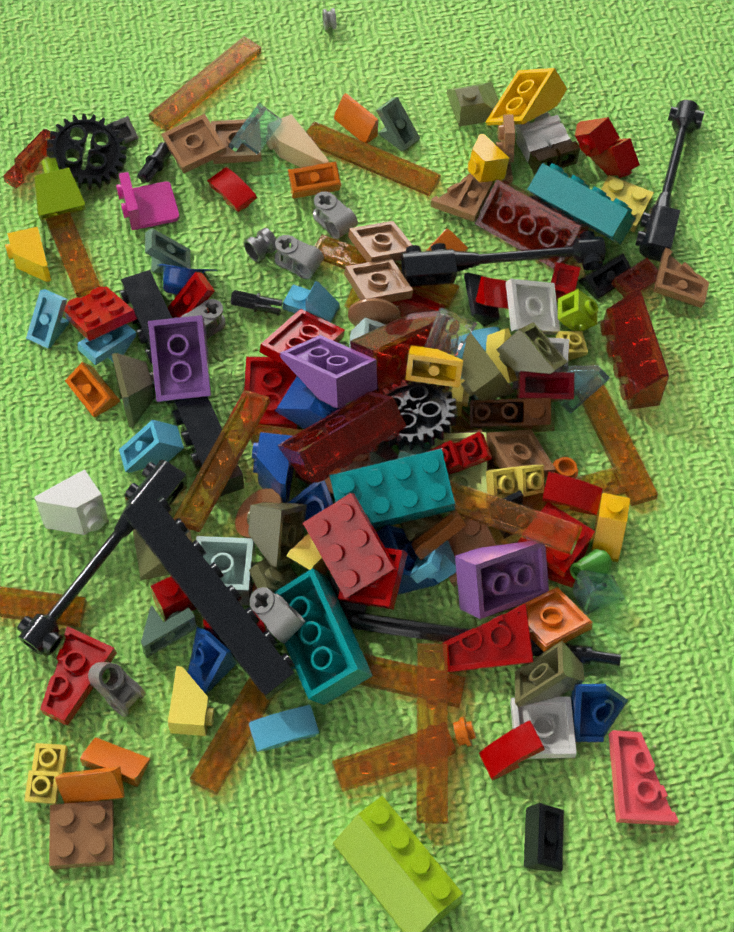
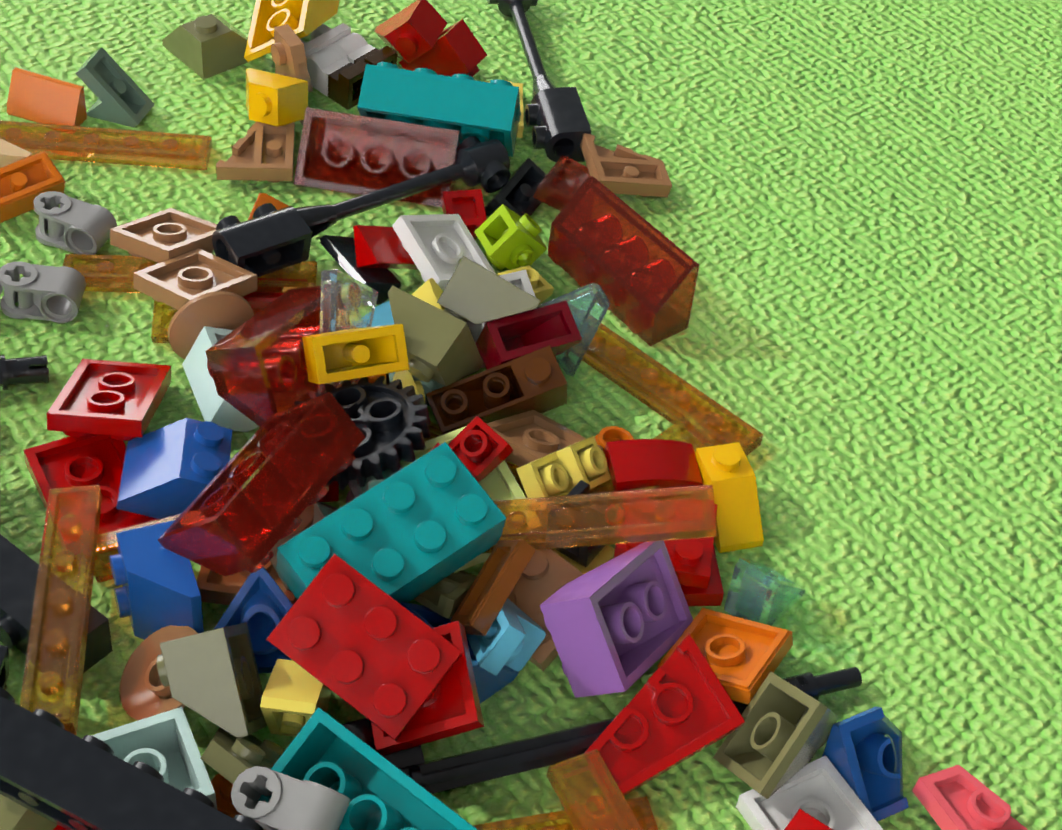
camera: 30 degrees left, 15 degrees down
medium lavender slope [280,335,377,408] -> none
medium azure slope [283,281,340,323] -> none
bright green cone [570,549,612,580] -> none

